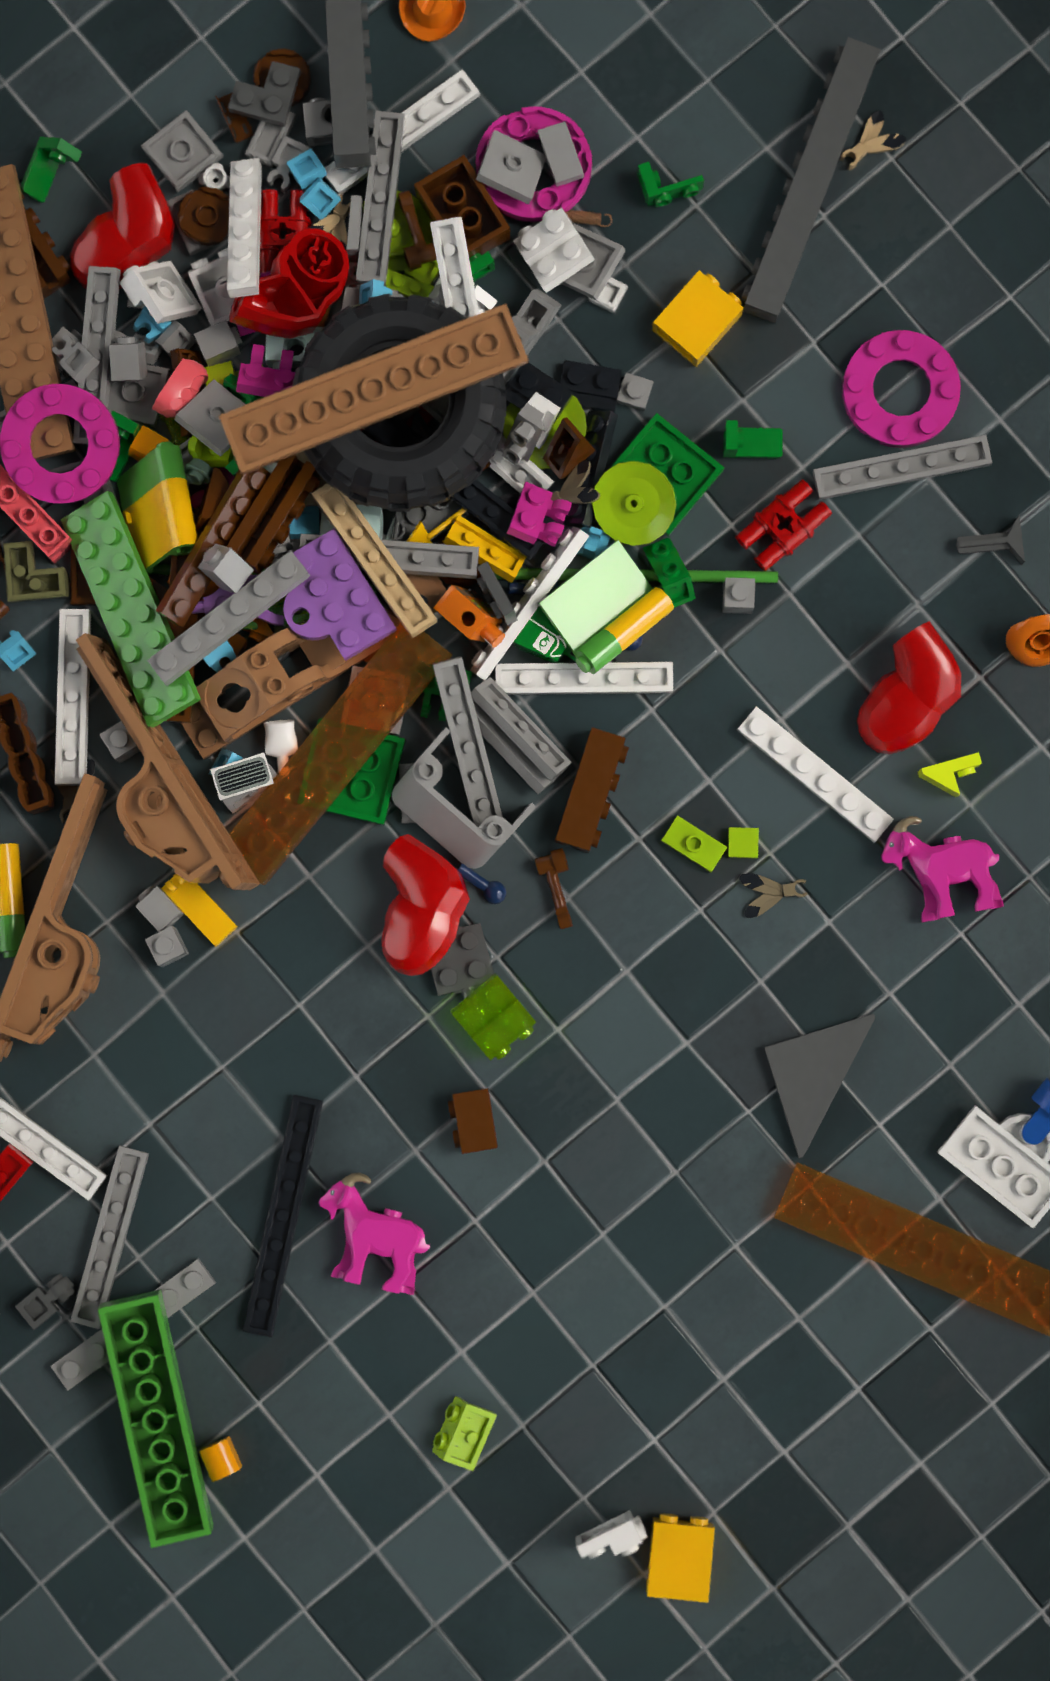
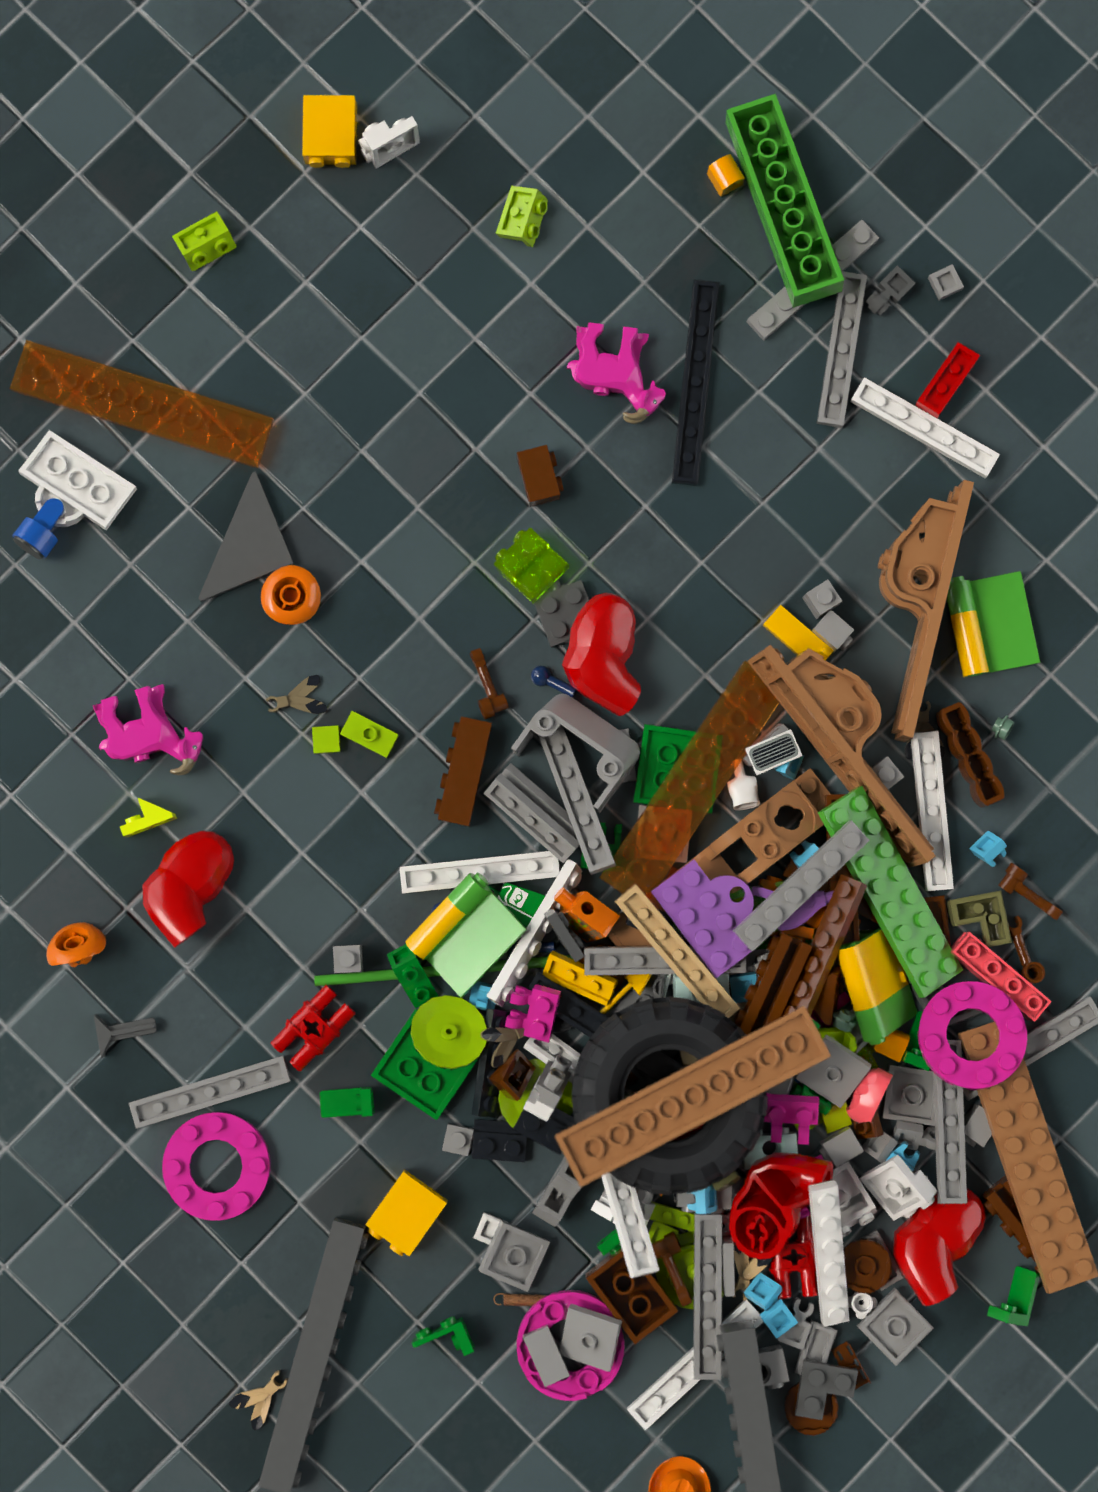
camera: 165 degrees right, 0 degrees up
light grey plate [52,334,100,384] -> none
light grey brick [109,336,147,381] -> none
light grey brick [198,544,254,594] -> none
white plate [513,207,595,293] -> none
white plate [737,706,894,843] -> none
none -> lime bracket [172,211,237,271]
none -> orange hat [261,565,321,625]

